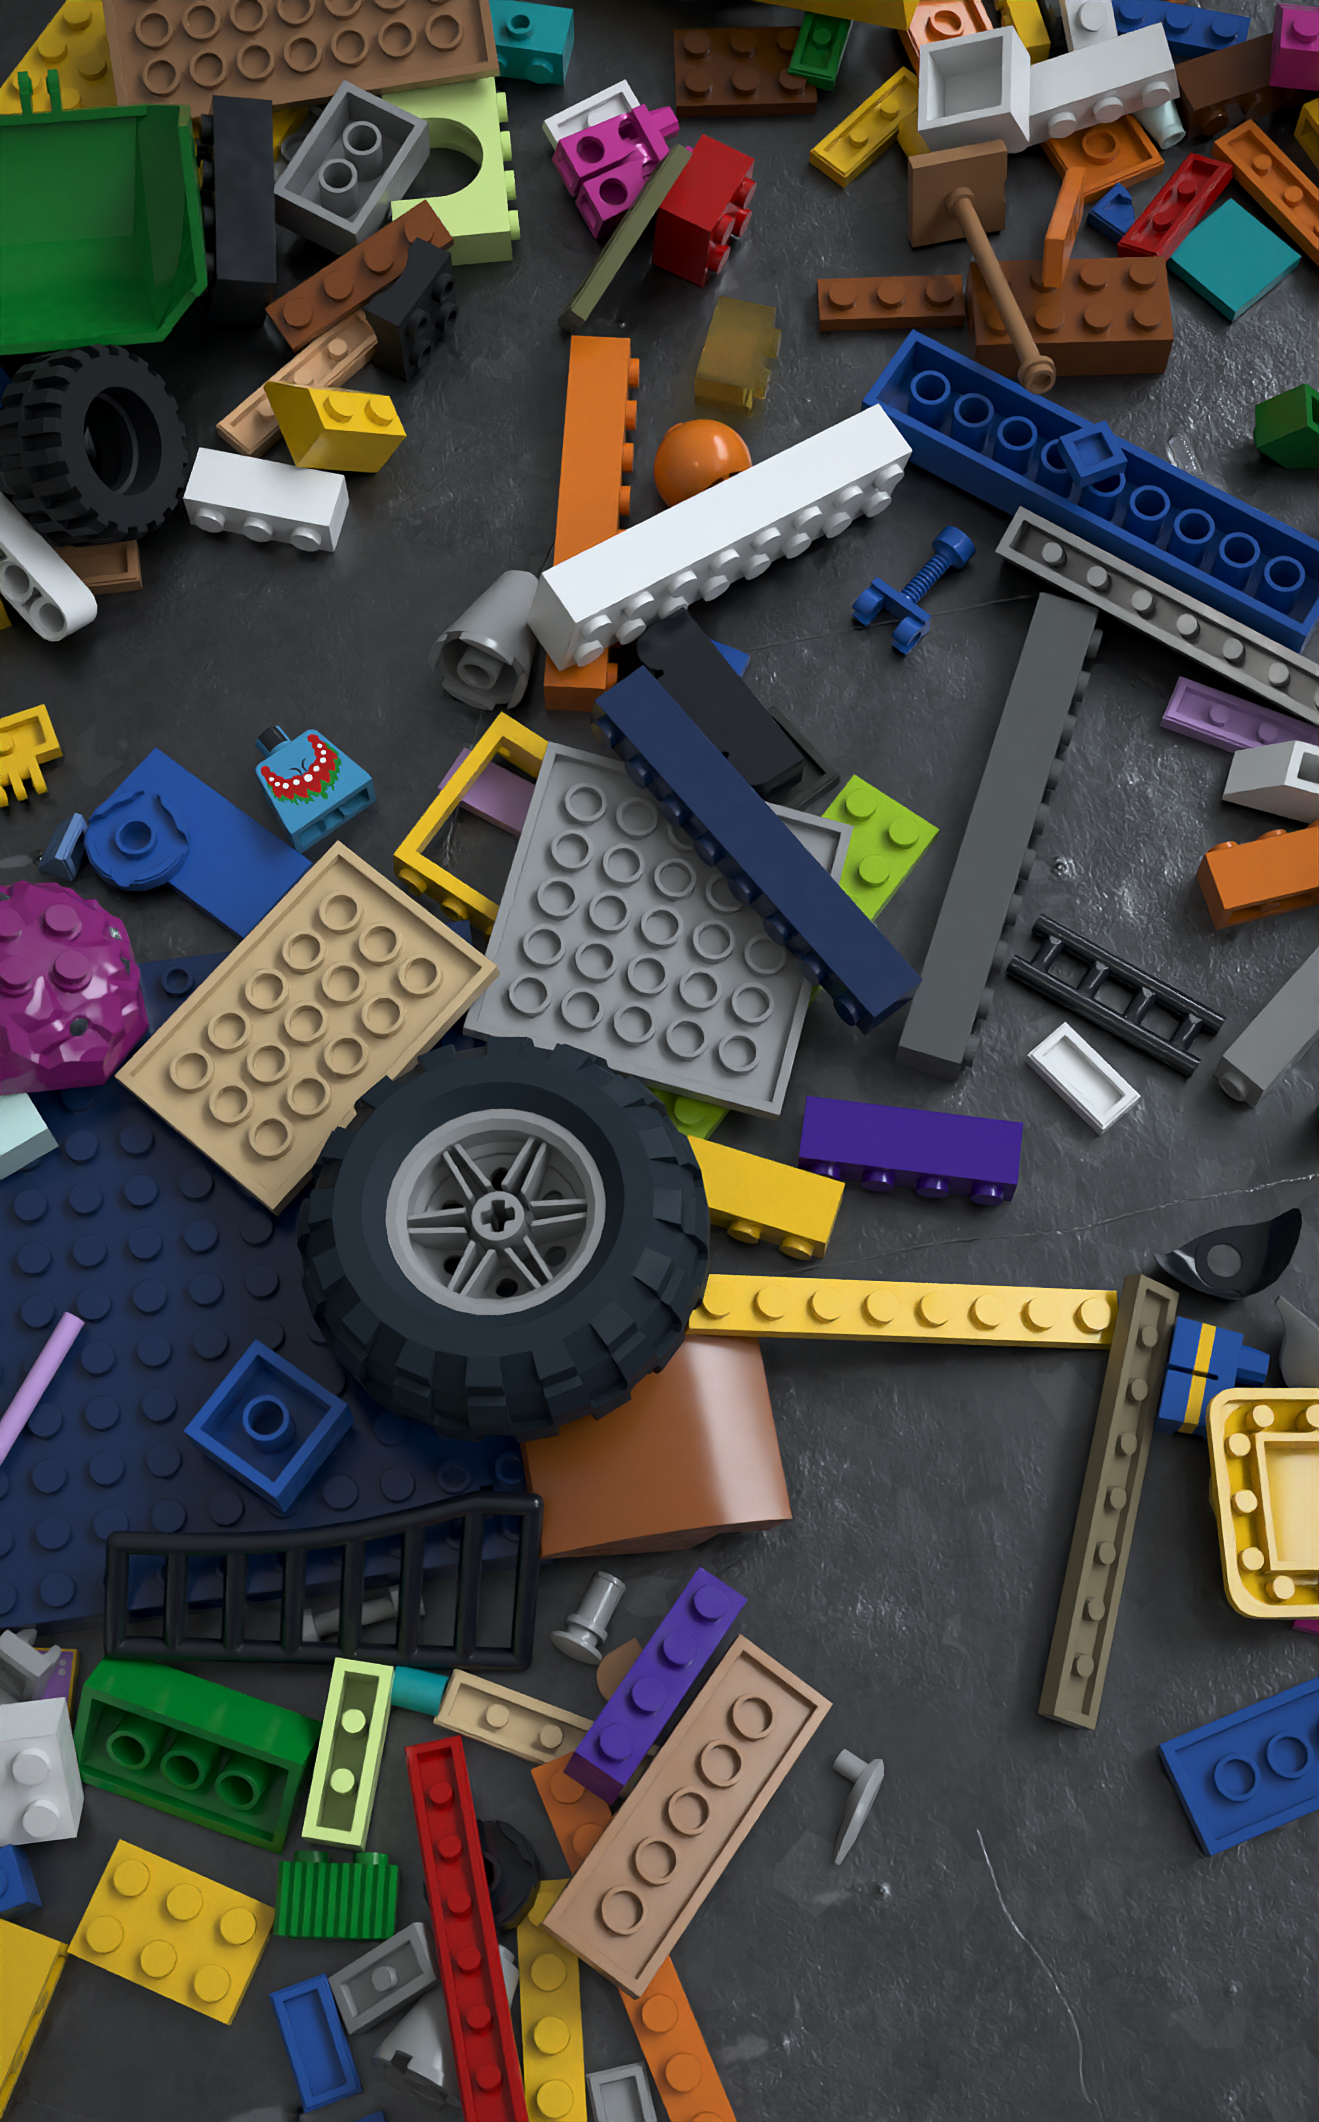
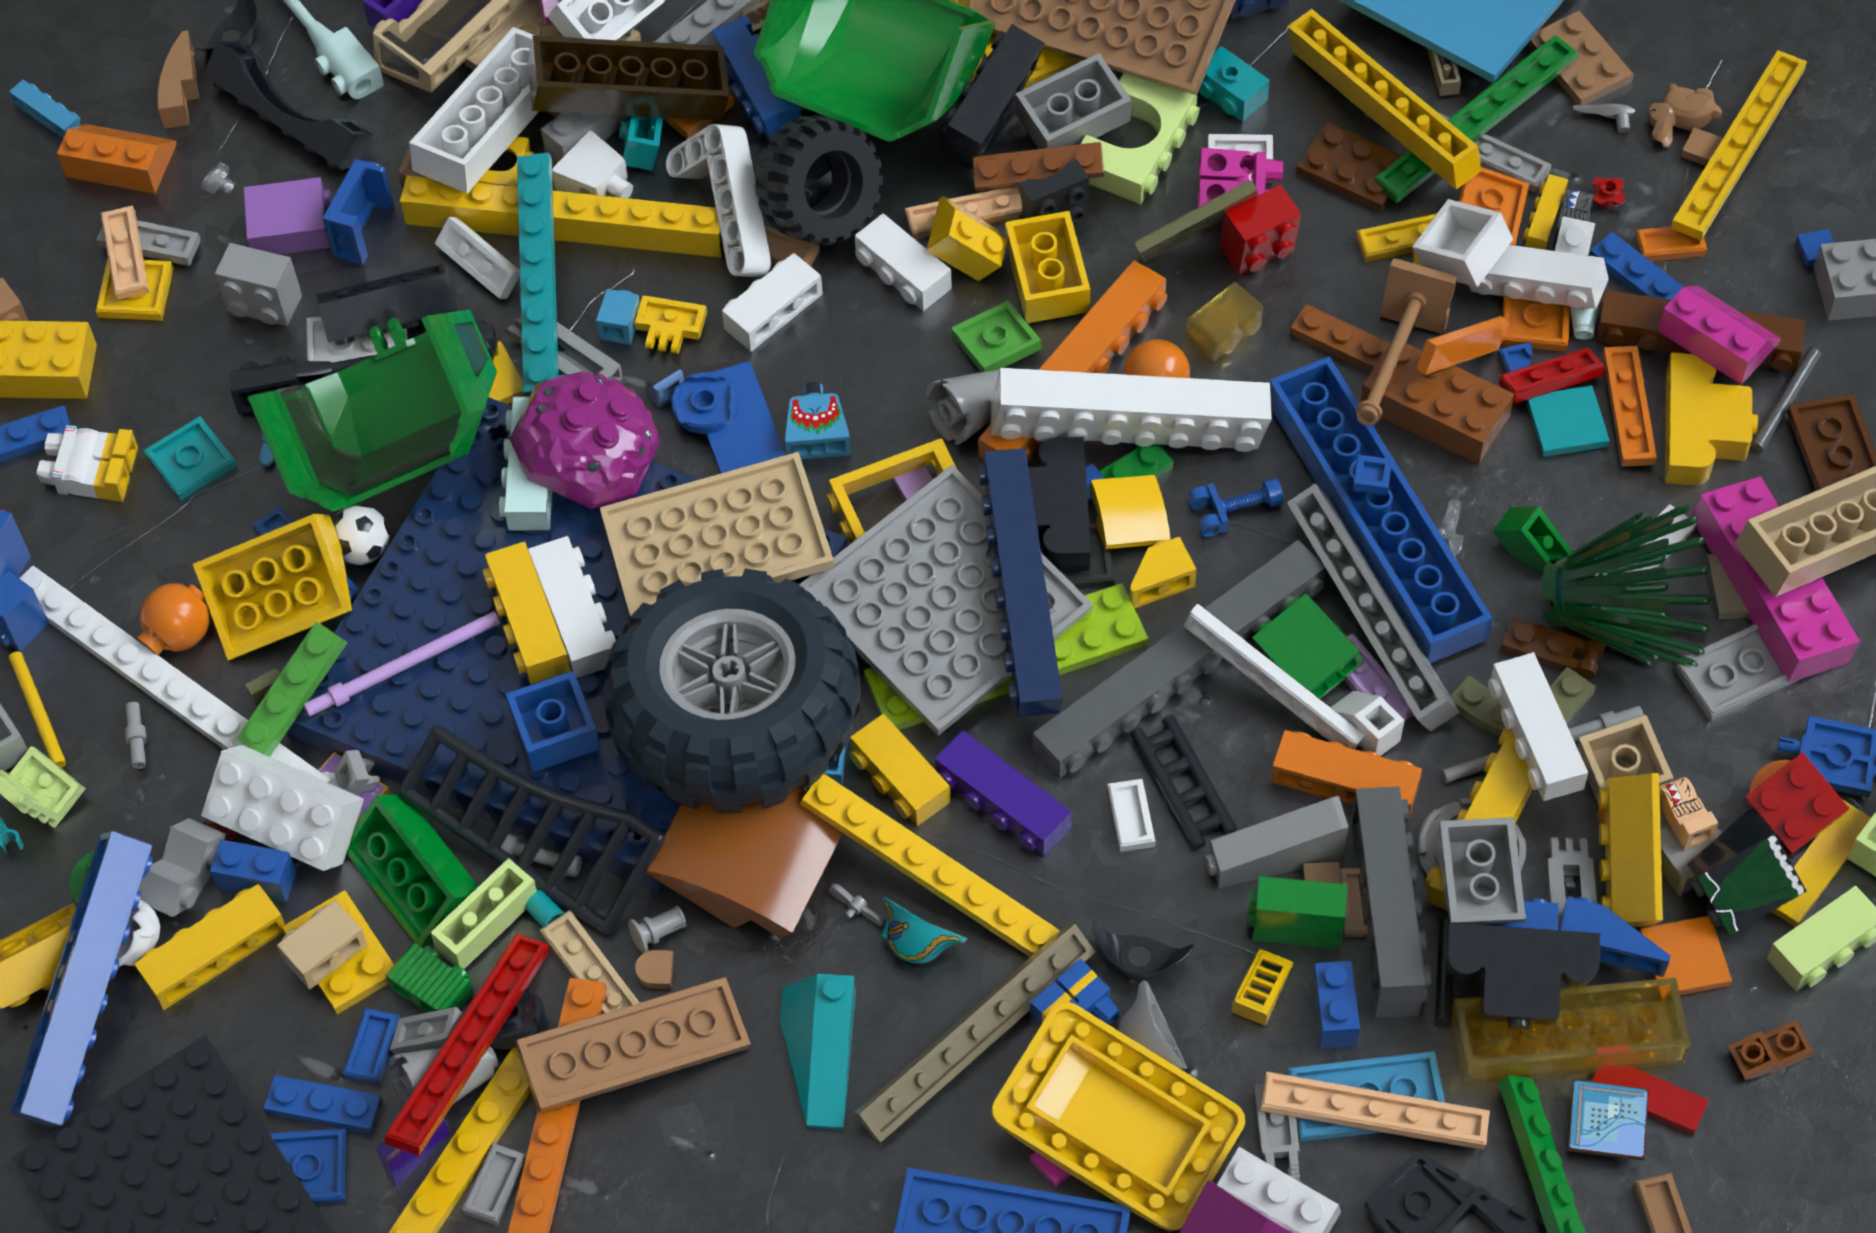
camera: 35 degrees right, 10 degrees down
dark purple brick [563,1567,748,1806] -> none
light grey bar [832,1749,884,1865] -> none
none -> tan brick [277,900,367,990]
none -> yellow brick [482,541,571,685]
none -> white brick [528,536,616,678]
none -> white brick [722,253,823,352]
none -> teal wedge [780,974,856,1130]
none -> light grey piece [828,883,886,927]
none -> teal hat [880,897,967,964]
none -> bright green plate [951,300,1042,372]
none -> yellow brick [1005,211,1090,323]
none -> yellow slope [1089,475,1170,549]
none -> green plate [1099,444,1173,479]
none -> yellow slope [1130,536,1196,609]
none -> white tile [1184,604,1365,749]
none -> green brick [1252,593,1364,699]

